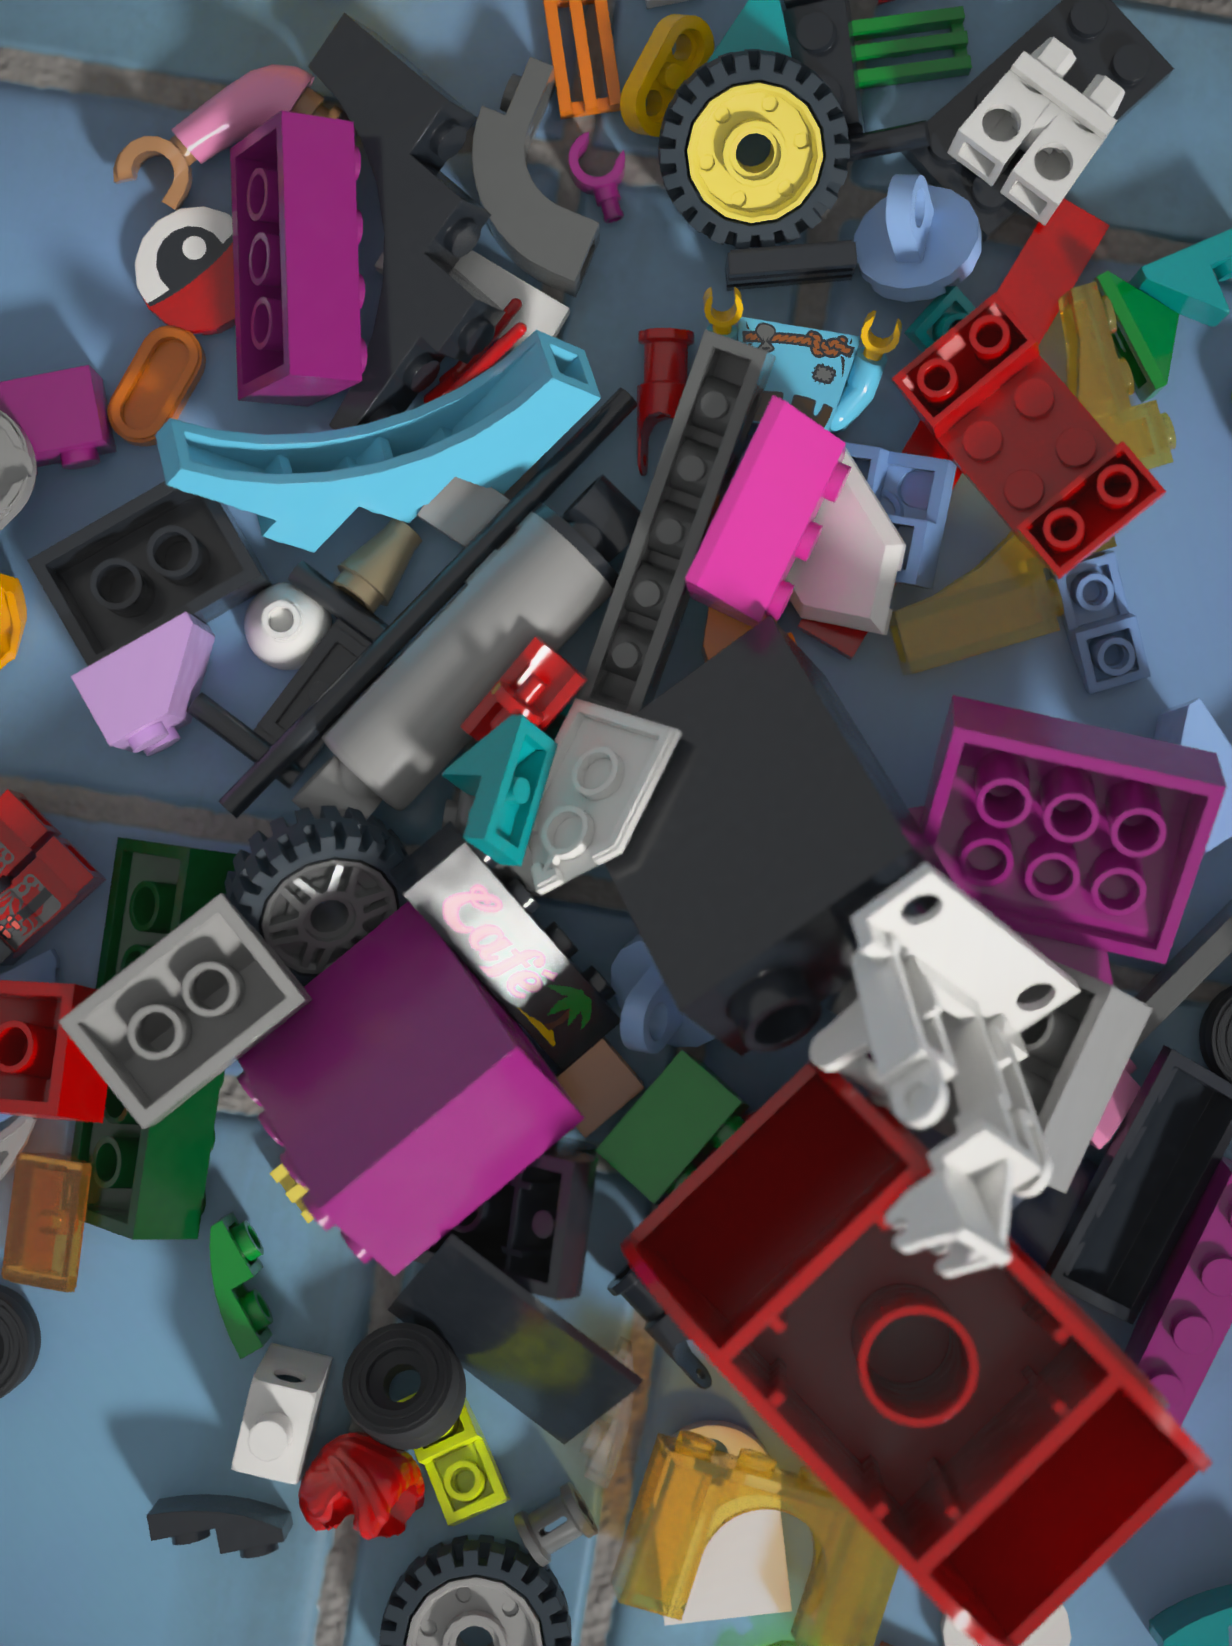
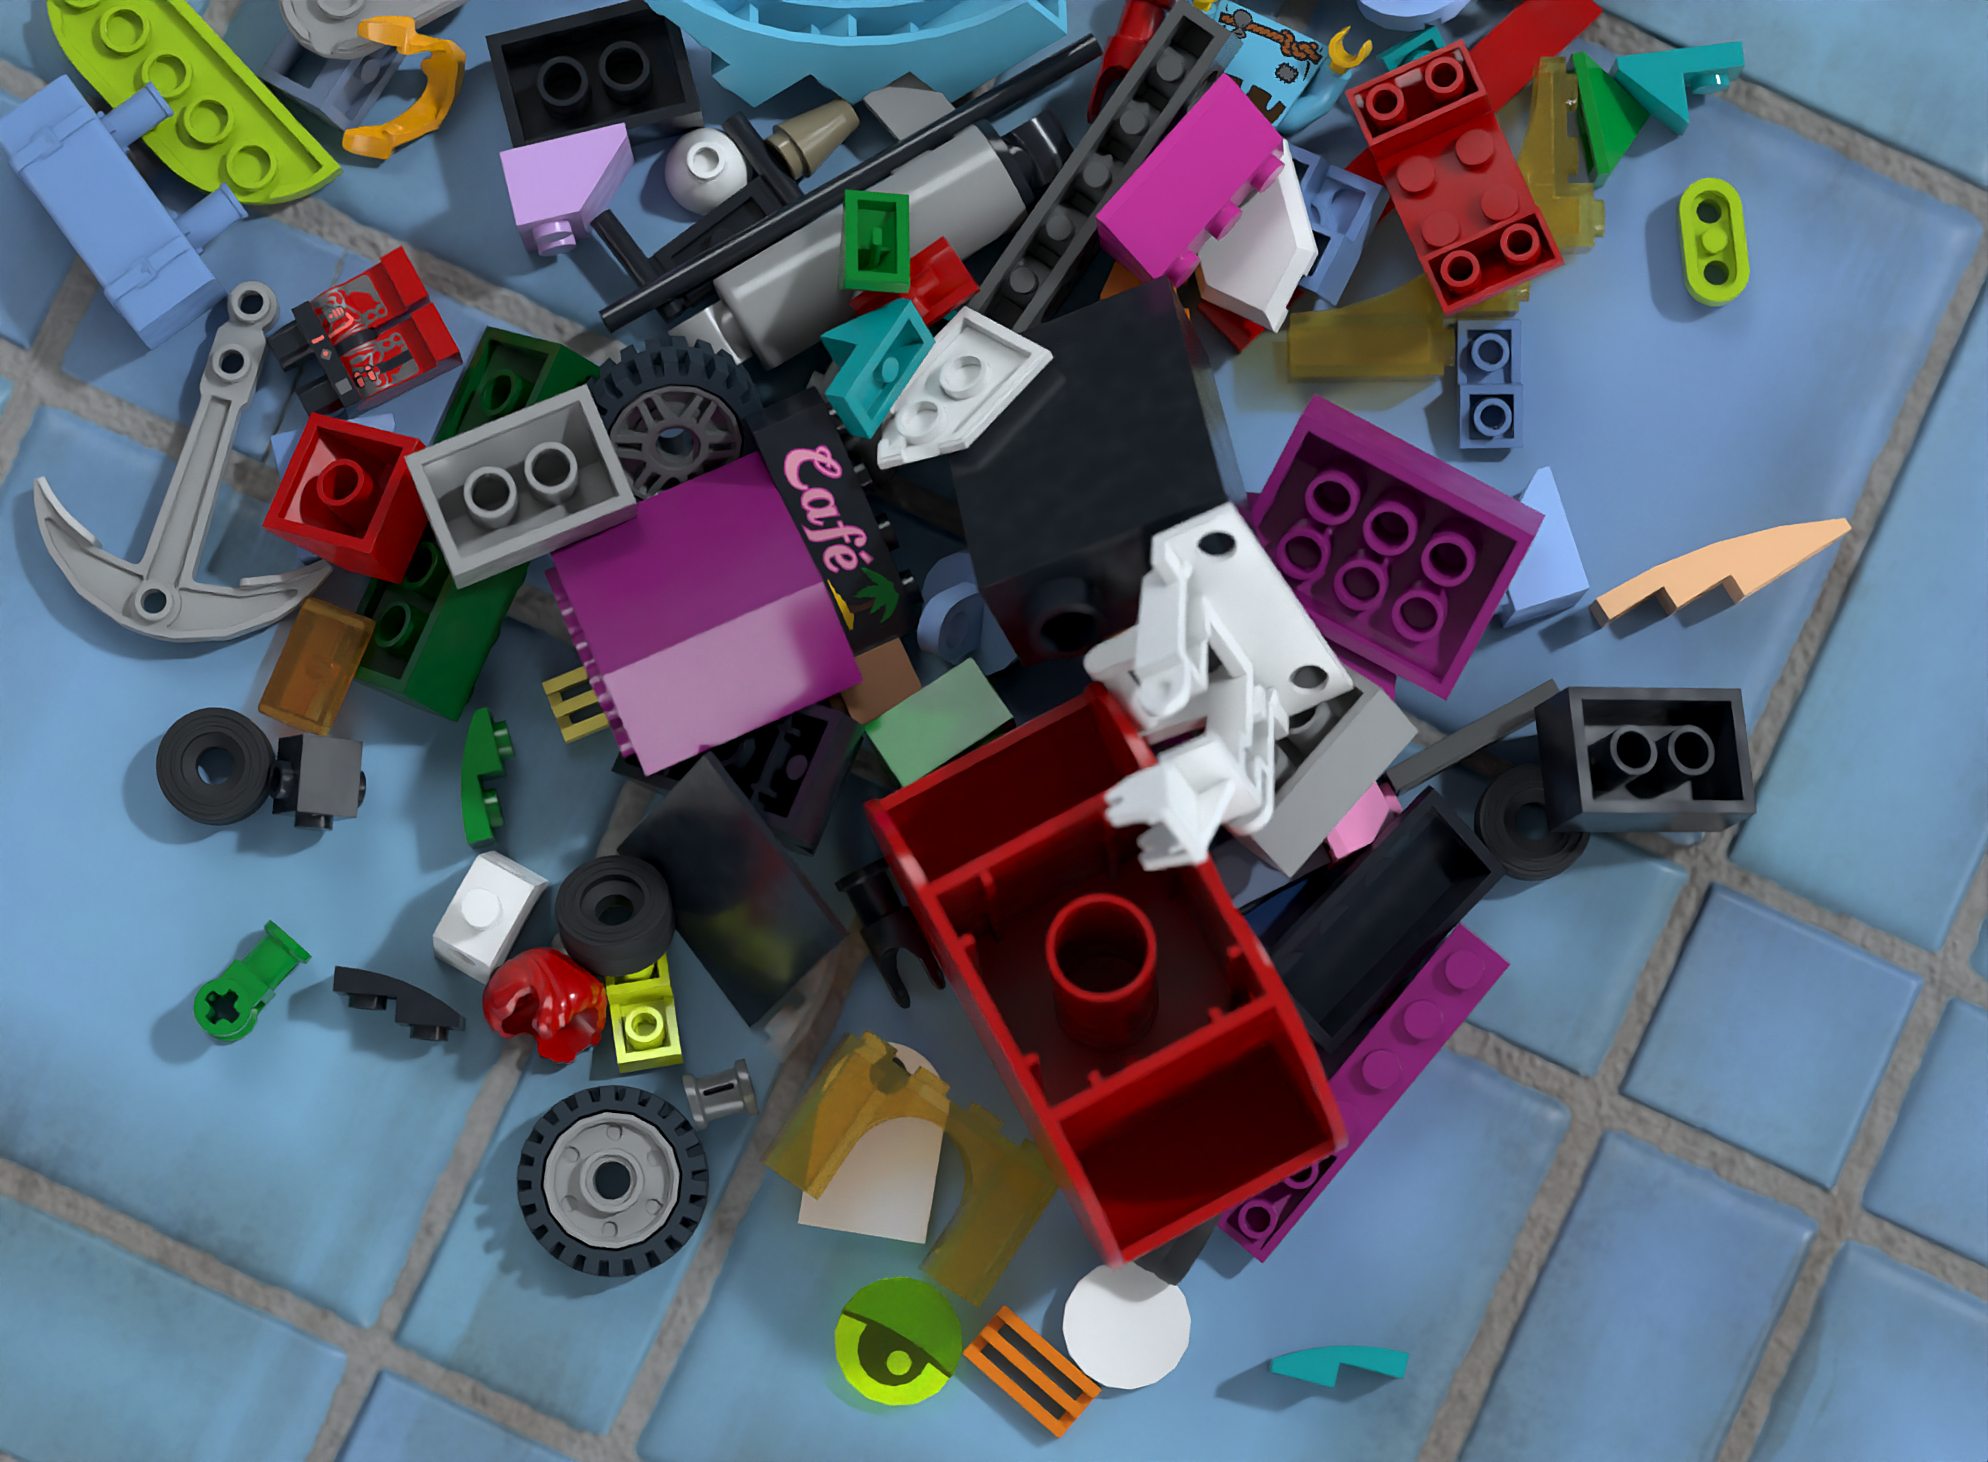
camera: 10 degrees right, 5 degrees down
none -> green connector [193,919,312,1042]
none -> black brick [268,734,366,831]
none -> green slope [837,189,910,293]

